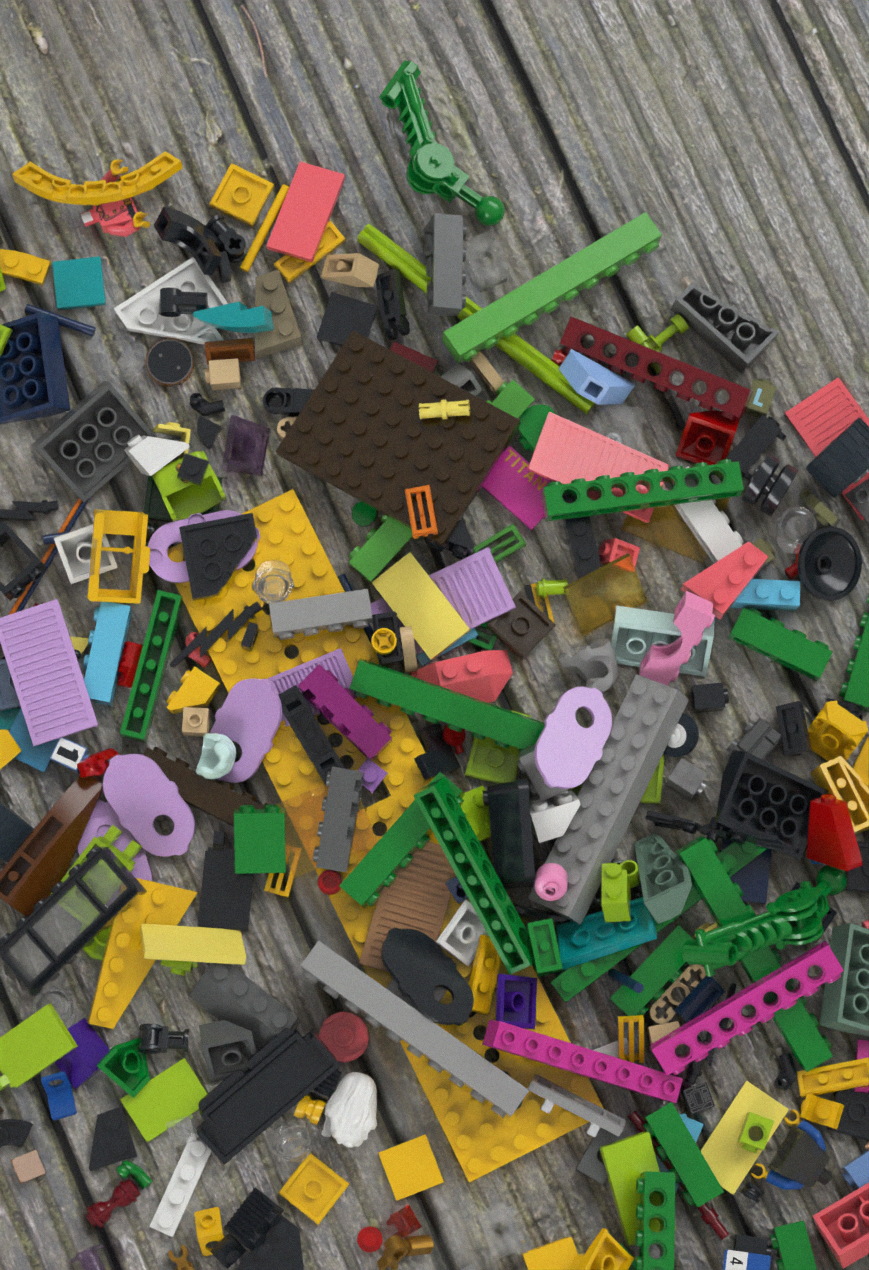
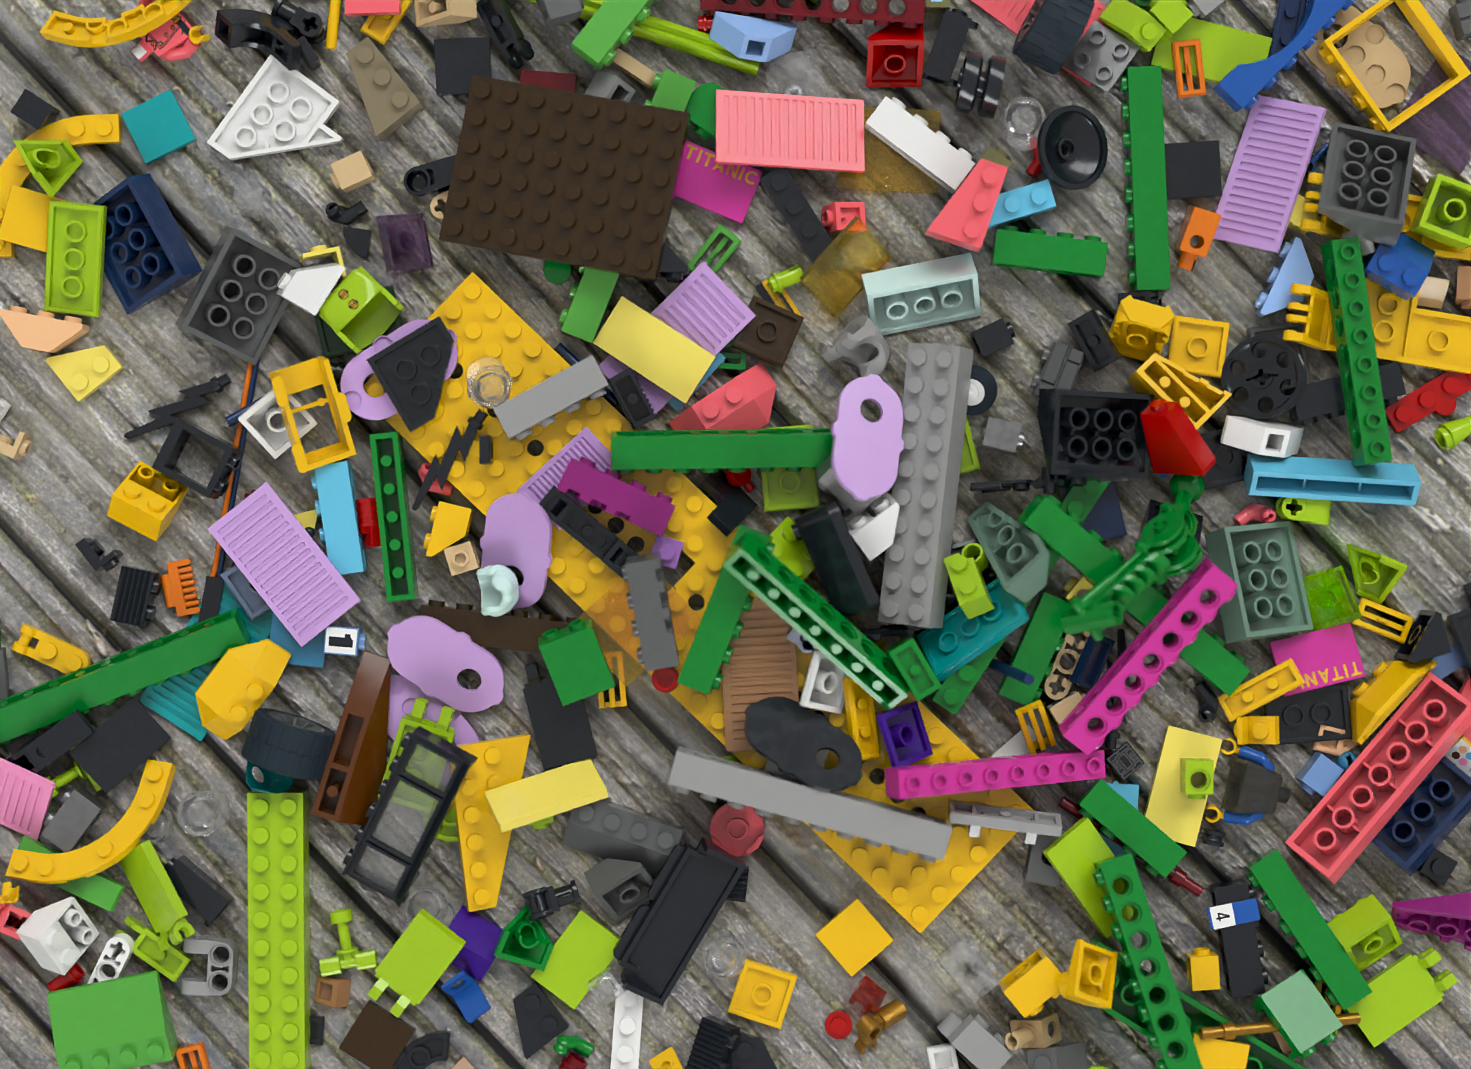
camera: 20 degrees left, 10 degrees up
dark blue bar [24,304,96,337] -> none
red hinge [77,748,119,778] -> none
black tile [145,338,194,387] -> none
black piece [159,288,208,317] -> none
black plate [177,453,209,486] -> none
teal slope [193,302,274,333] -> none
dark orange tile [204,338,256,365] -> none
yellow wheel [294,1094,327,1125] -> none
white hair [321,1072,377,1148] -> none
yellow wheel [371,628,397,655] -> none
tan beam [399,626,418,673] -> none
orange tile [405,485,438,539] -> none
light yellow pin [419,399,470,420] -> none
bright pink head [534,863,568,901] -> none
green brick [541,459,744,522] -> none
bright pink arch [639,591,715,686] -> none
olive wing [799,488,840,527] -> none

